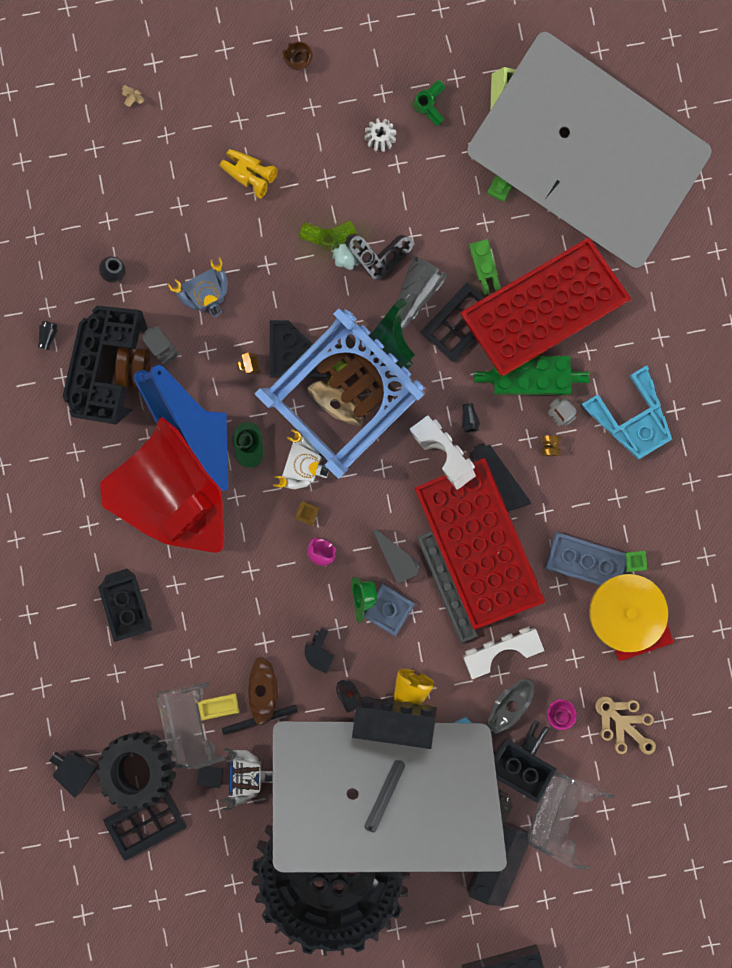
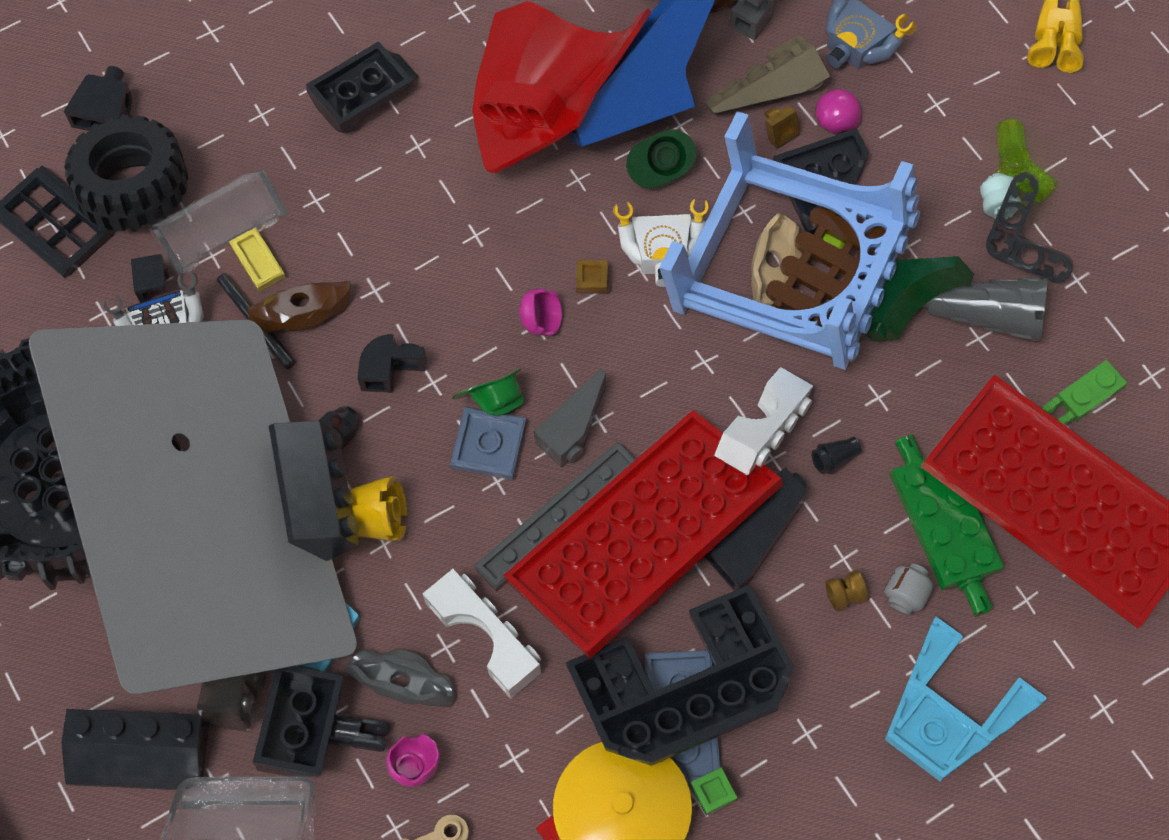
camera: 75 degrees right, 20 degrees down
black axle [364,760,405,832] -> none
black piece [420,283,484,363] -> none
none -> black slope [565,584,794,766]
none -> dark tan wedge [704,34,830,113]
none -> dark pink hair [815,89,862,135]

